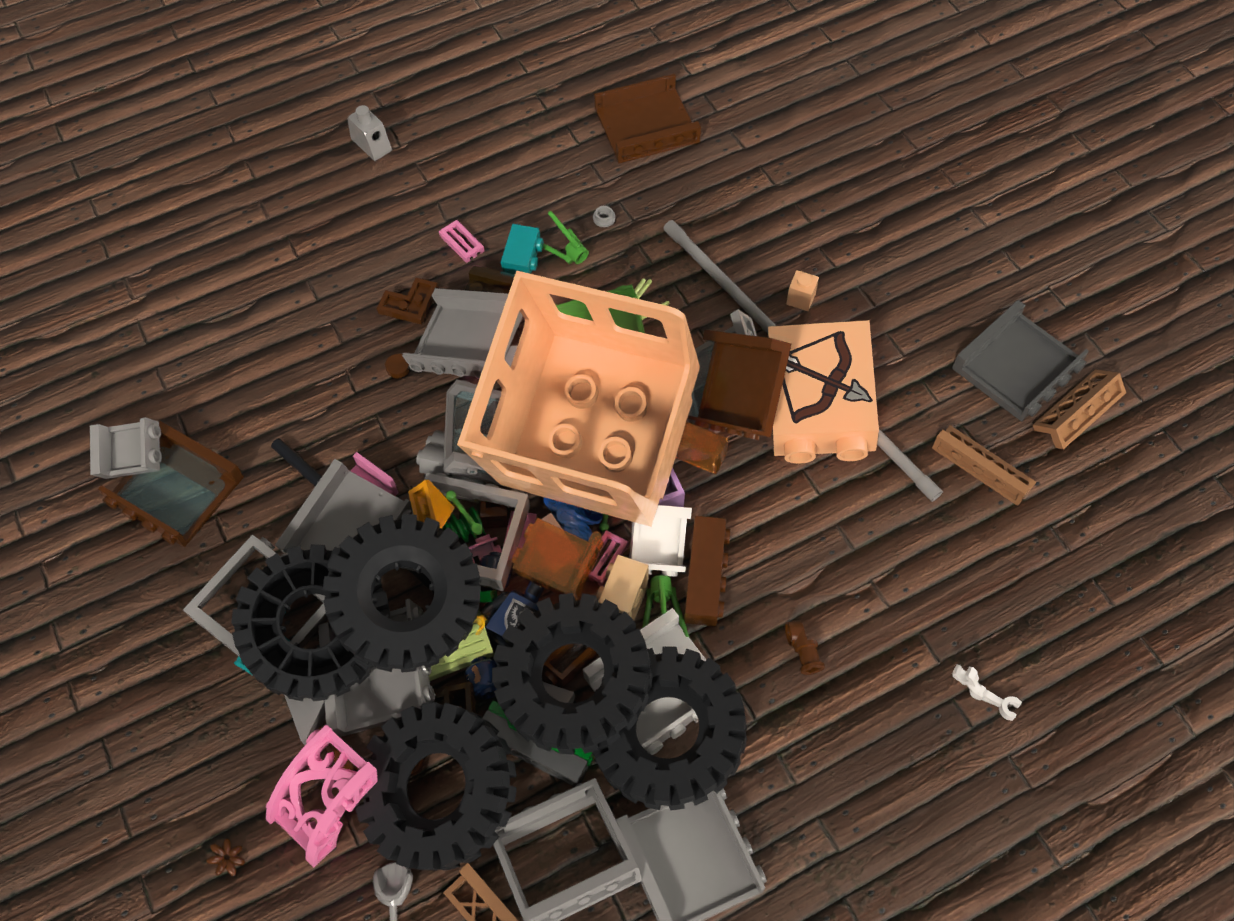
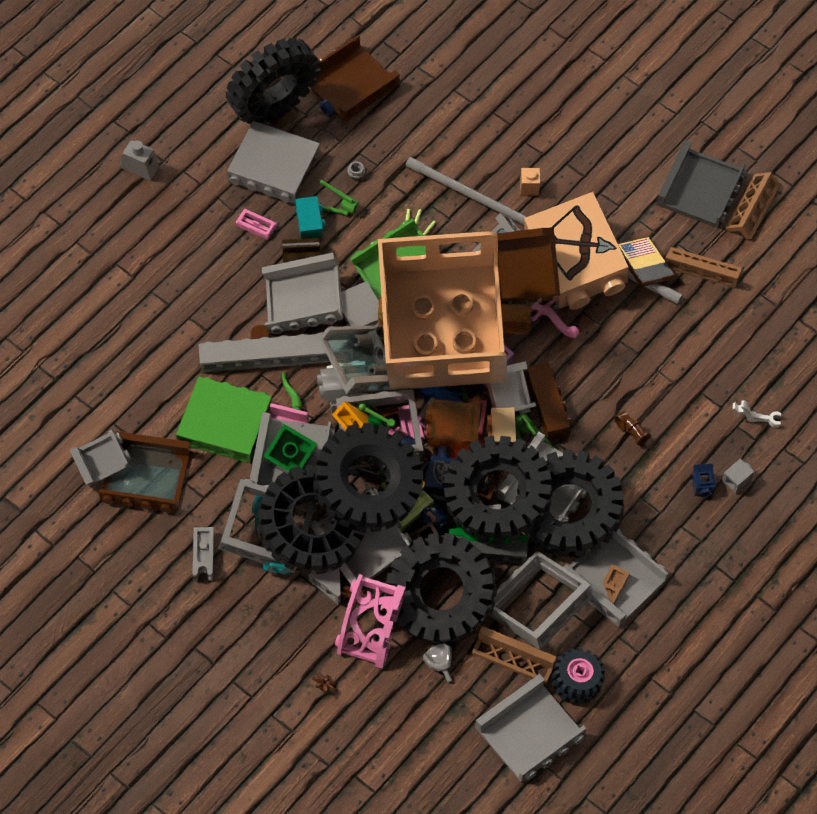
camera: 25 degrees left, 0 degrees up
reddish brown plate [377,278,439,325] -> none
none -> bright green panel [176,377,272,464]
none -> light grey plate [193,527,214,582]
none -> light grey brick [199,332,352,373]
none -> black tyre [226,38,321,124]
none -> light grey panel [227,121,320,204]
none -> green brick [263,424,318,474]
none -> bright green animal [282,372,302,411]
none -> dark blue tile [319,99,336,117]
none -> bright pink piece [521,298,580,338]
none -> medium nougat slope [603,564,630,604]
none -> tile [618,236,674,287]
none -> dark blue window [691,464,716,497]
none -> light grey brick [722,459,754,494]

